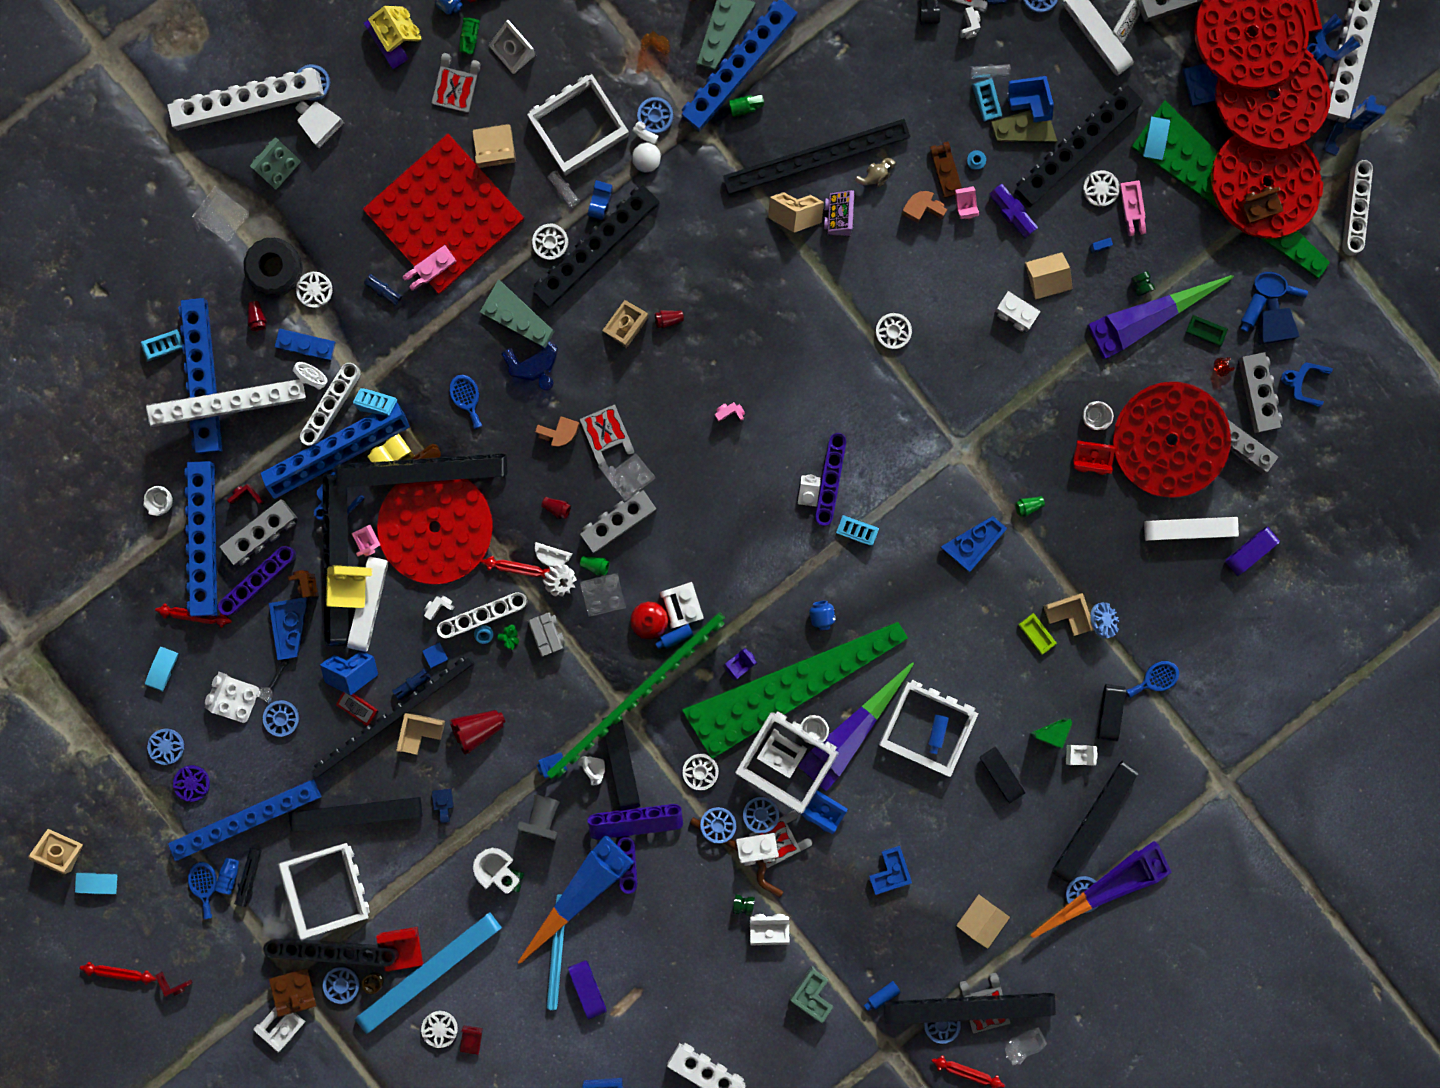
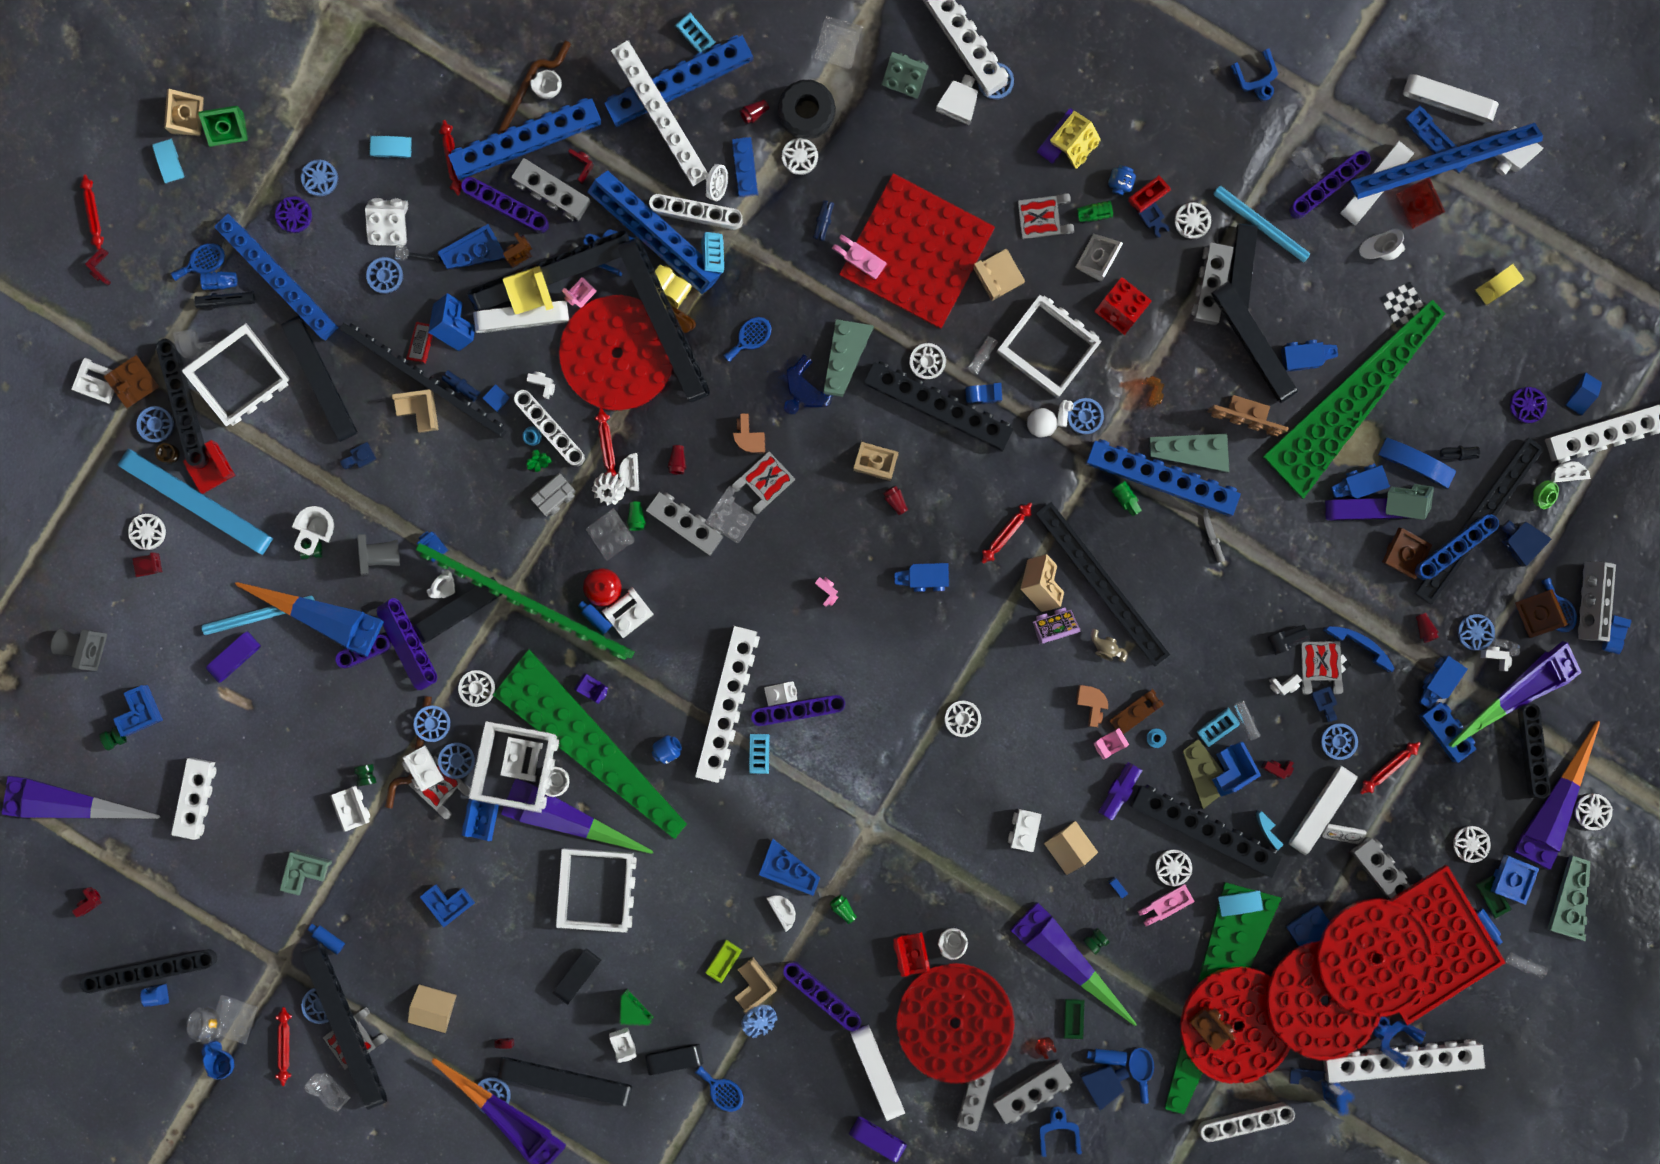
camera: 70 degrees right, 0 degrees up
dark red cone [450,710,506,755] -> none
blue cylinder [928,714,949,754] -> none
none -> green slope [198,106,247,147]
none -> dark red tile [494,1038,514,1049]
none -> reddish brown piece [497,40,571,135]
none -> white brick [696,626,760,783]
none -> white plate [766,895,796,932]
none -> dark purple beam [783,961,861,1031]
none -> blue hinge [895,563,949,592]
none -> red wheel [981,503,1032,564]
none -> red bracket [1094,278,1151,335]
none -> light grey piece [1203,509,1225,563]
none -> medium azure slope [1256,810,1283,850]
none -> dark red bracket [1261,759,1294,779]

